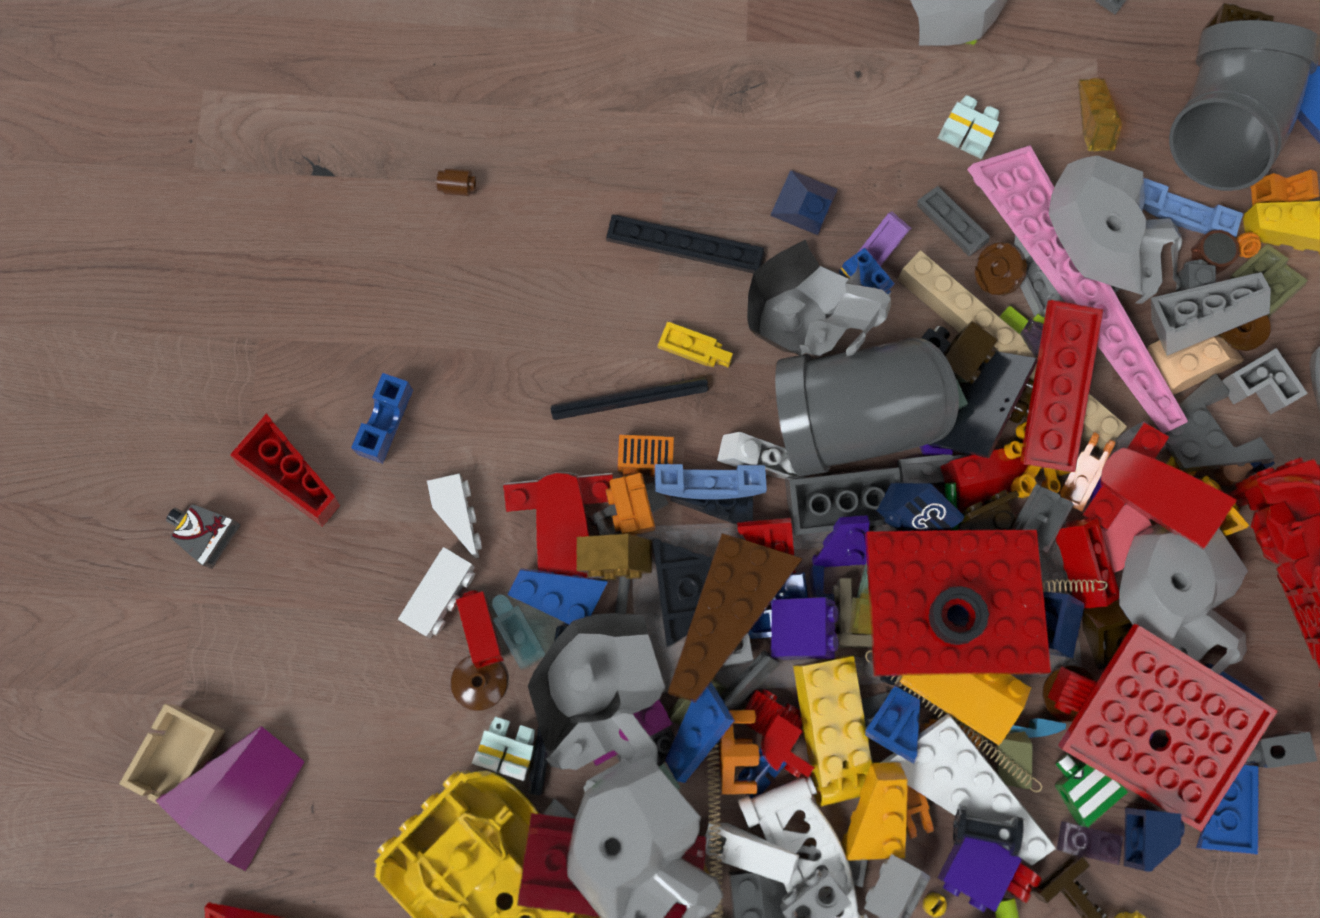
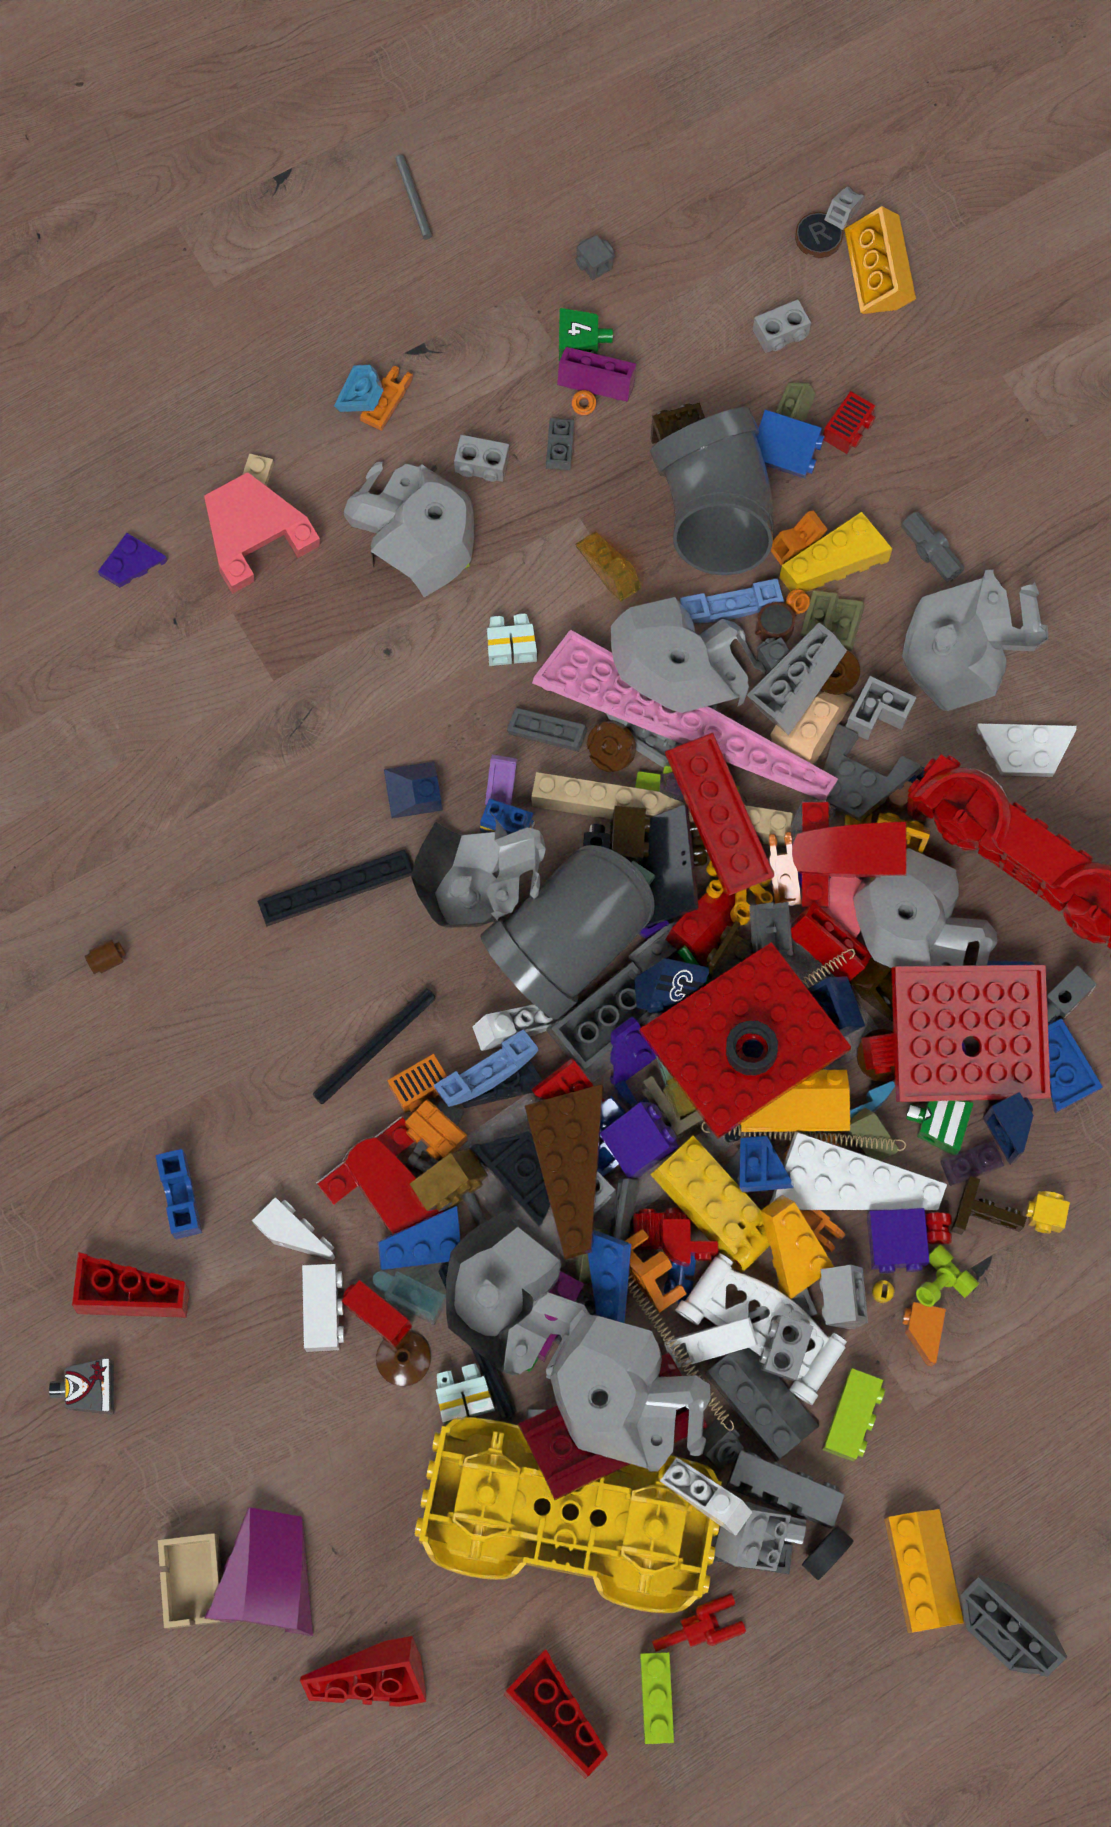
camera: 30 degrees left, 5 degrees down
yellow hinge [658,322,733,368] -> none
black hose [953,805,1024,857] -> none

